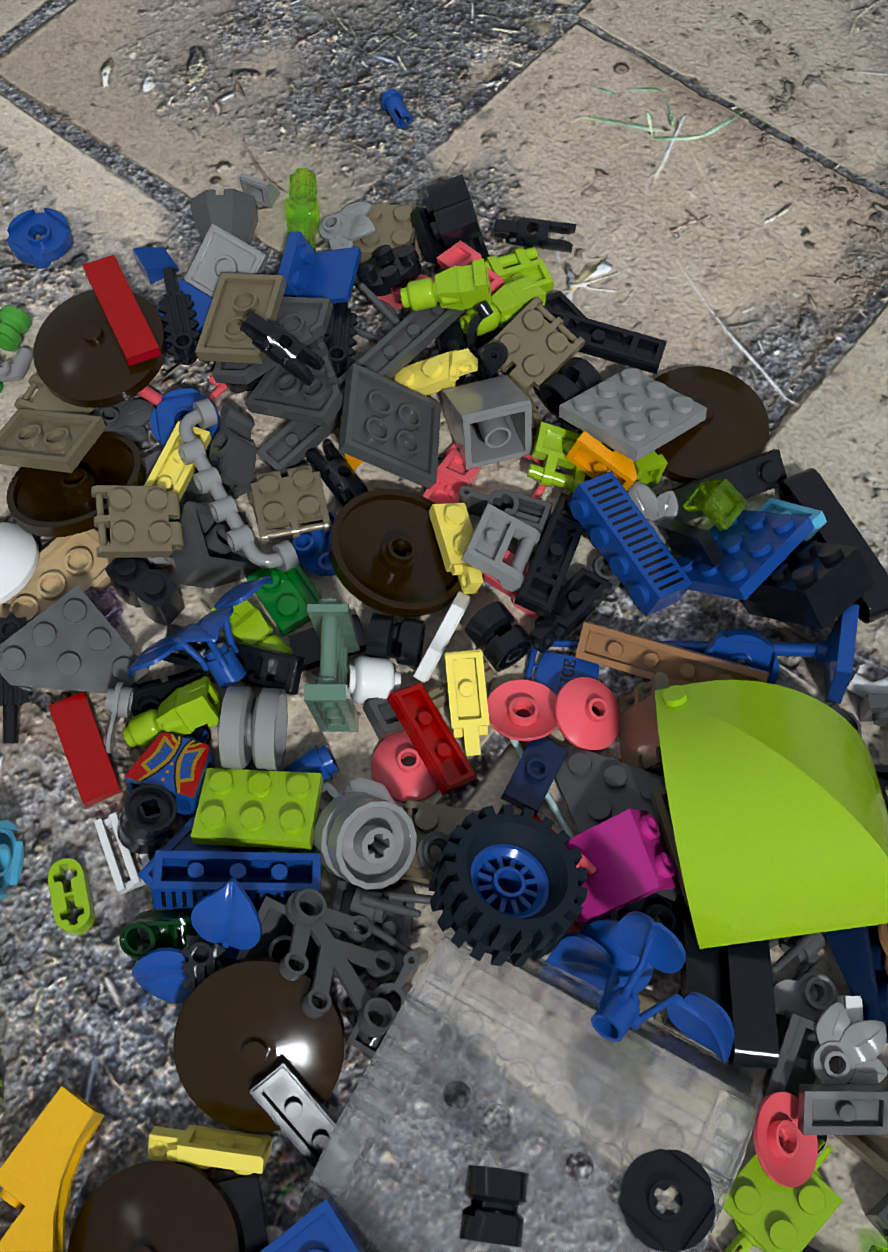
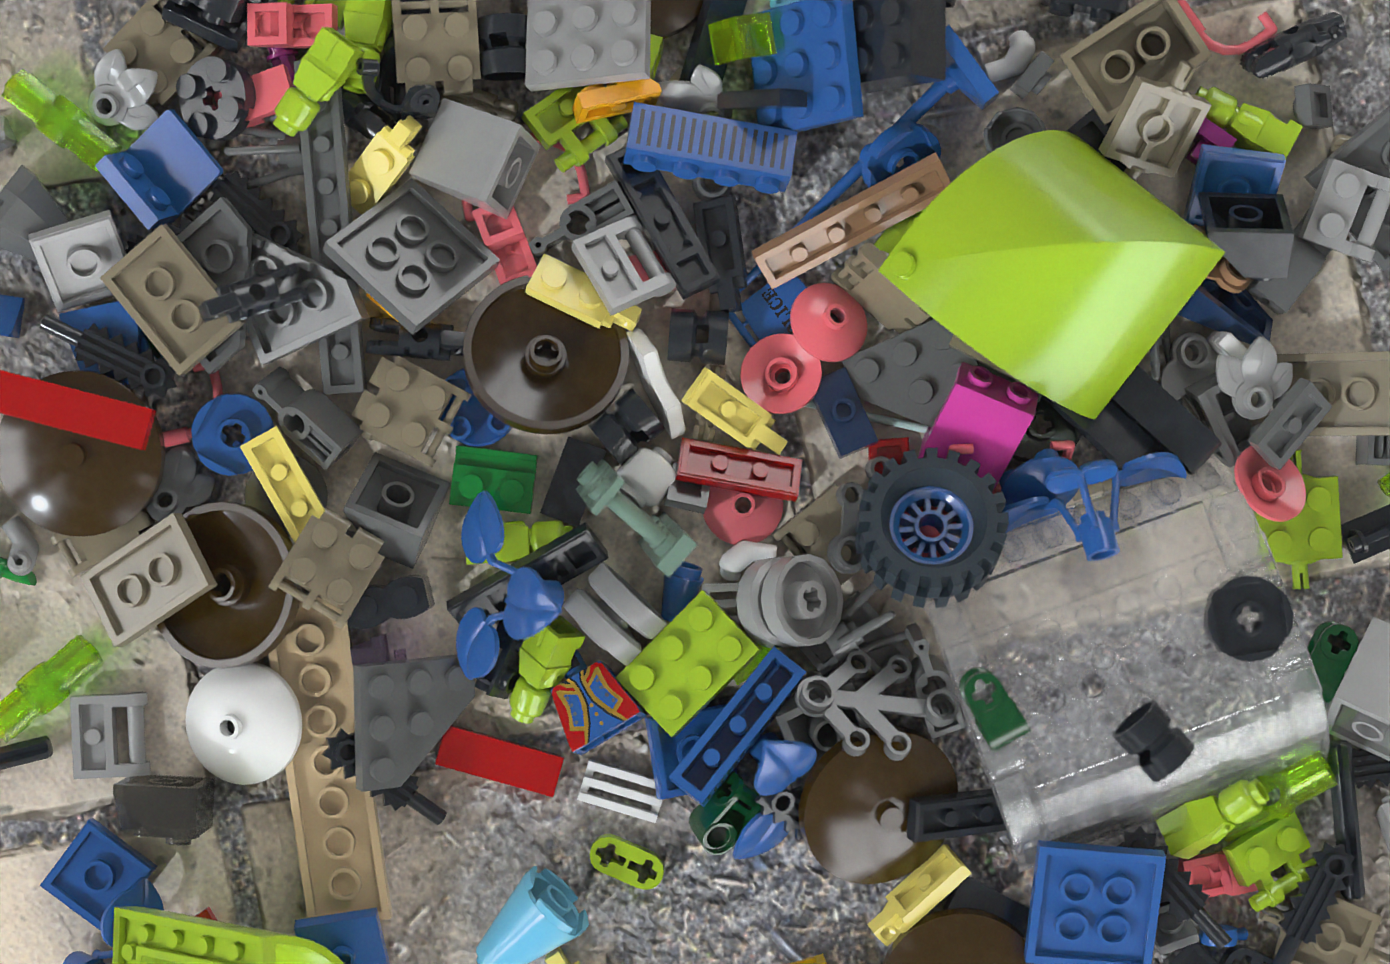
camera: 50 degrees left, 25 degrees up
light grey plate [103,682,134,754] -> none
black wheel [117,784,177,854] -> none
light grey bar [178,398,299,572] -> none
none -> dark green piece [959,667,1031,753]

